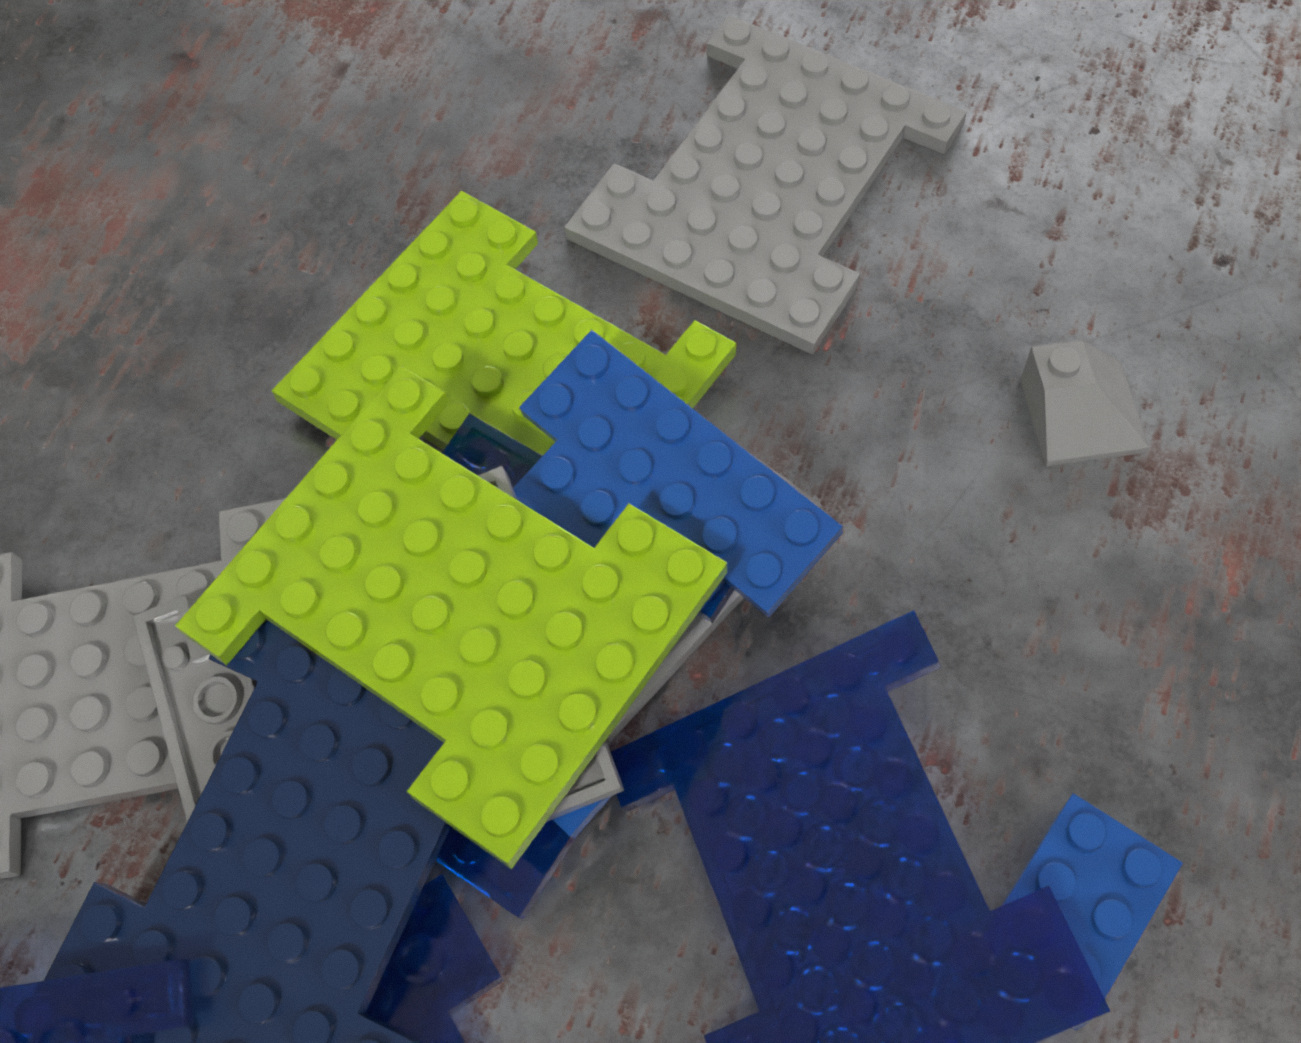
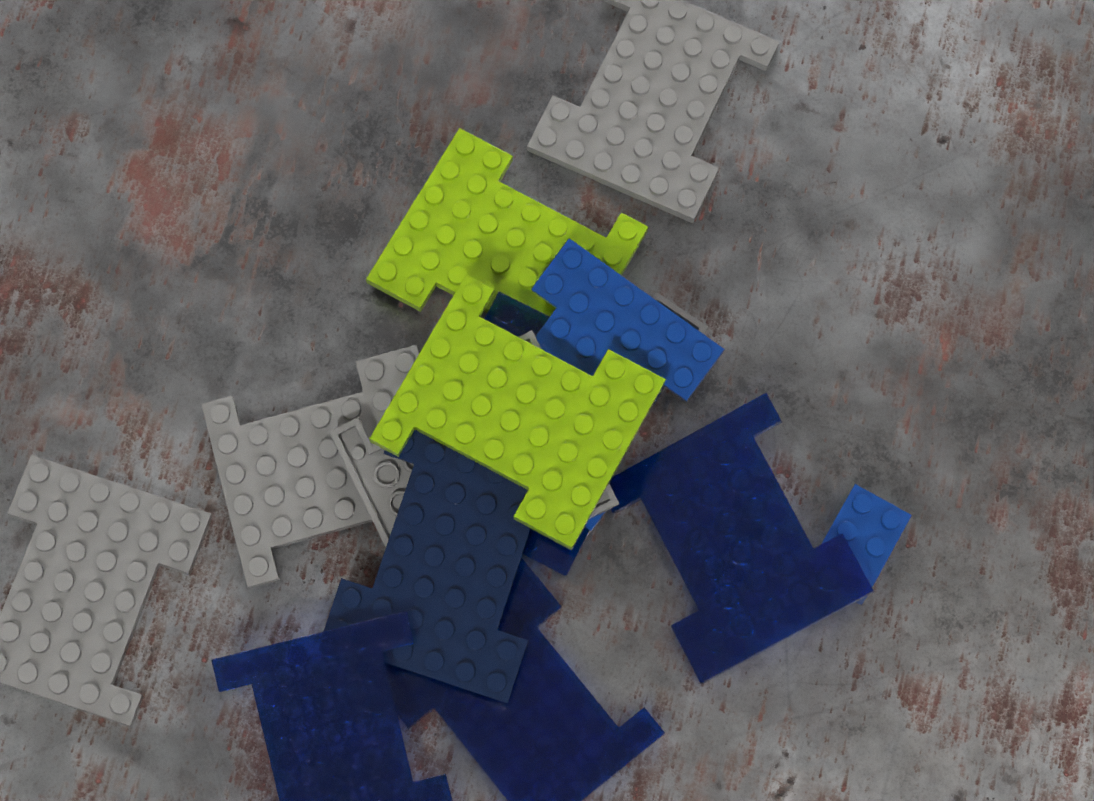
camera: 15 degrees left, 10 degrees up
light grey slope [1020,340,1149,467] -> none

